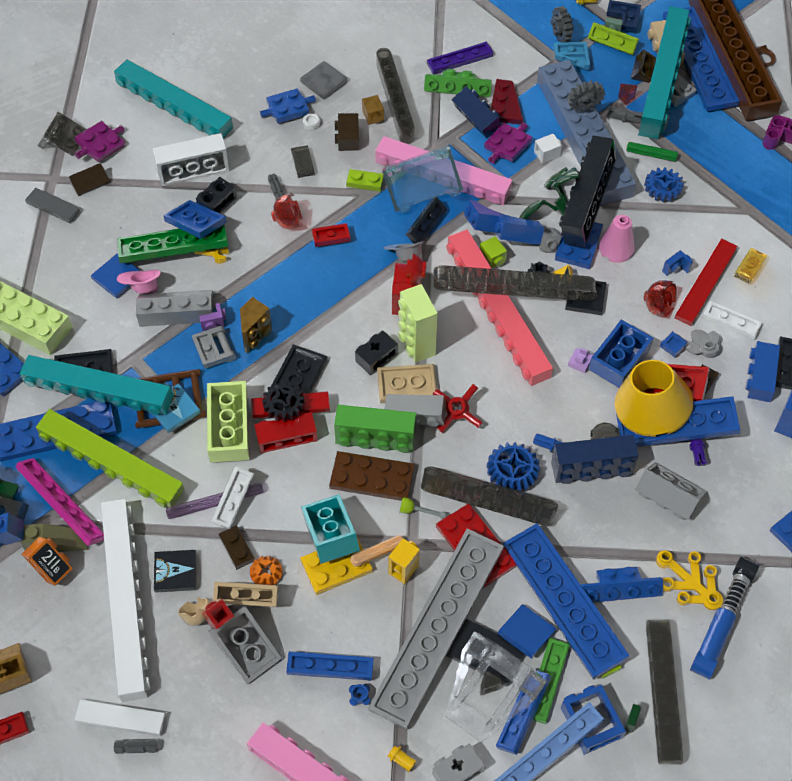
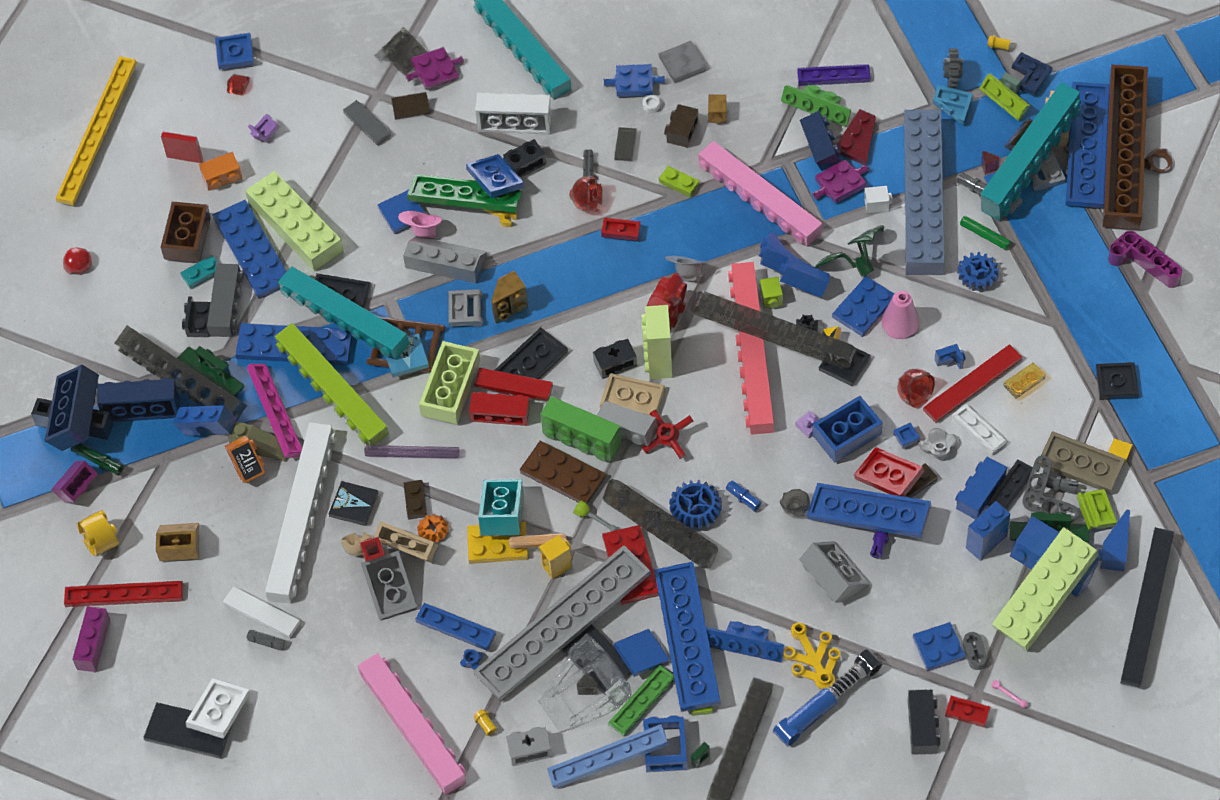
camera: 25 degrees right, 0 degrees up
medium lavender bracket [199,303,227,332] -> none
white tile [211,466,254,529] -> none
black gear [262,381,305,422] -> none
clear smoke beam [376,48,415,144] -> none
clear light blue windscreen [382,146,463,213] -> none
black plate [406,197,447,245] -> none
blue tile [496,669,551,755] -> none
light grey bracket [539,227,561,253] -> none
dark blue brick [551,435,639,484] -> none
black brick [559,135,617,248] -> none
dark grey gear [567,80,606,112] -> none
yellow cone [614,360,693,437] -> none

